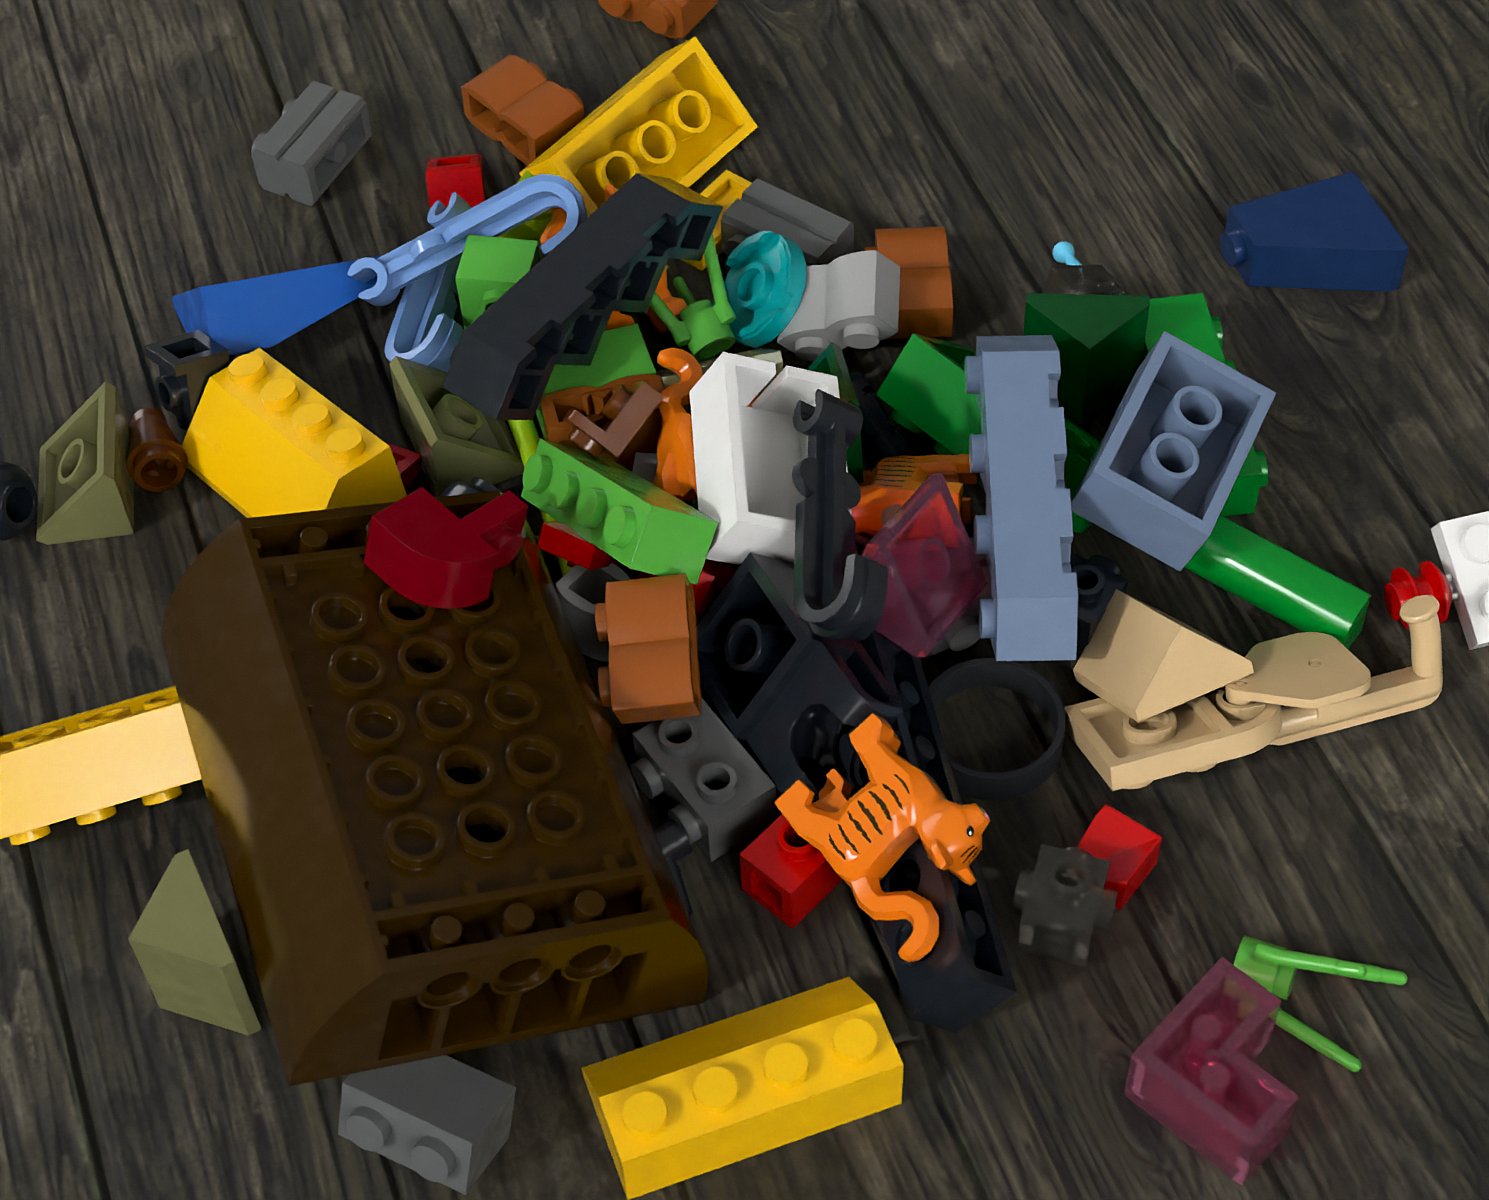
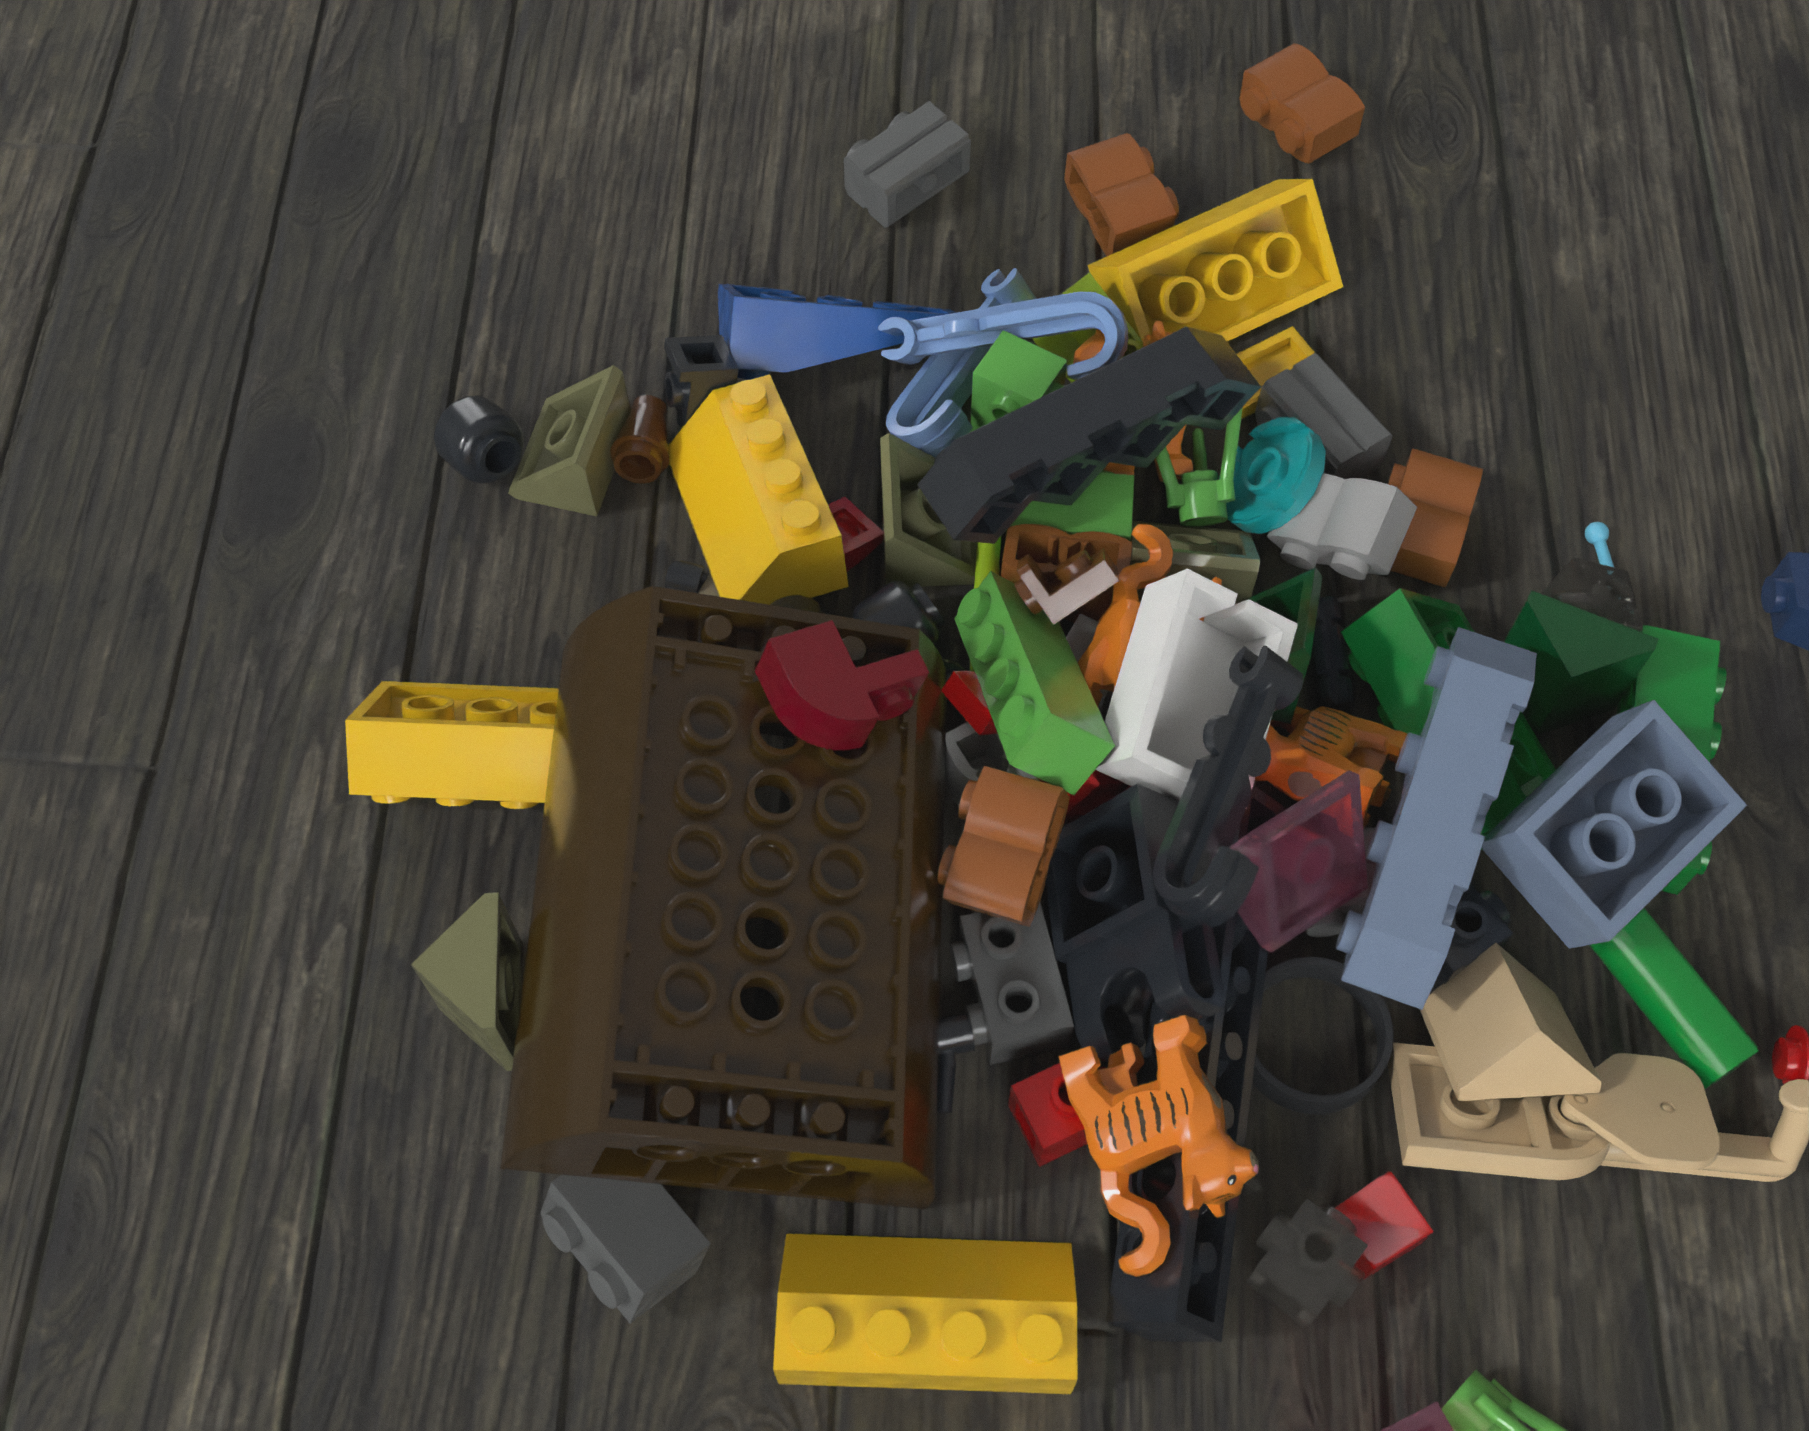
camera: 20 degrees right, 10 degrees up
red slope [425,154,485,208] -> none

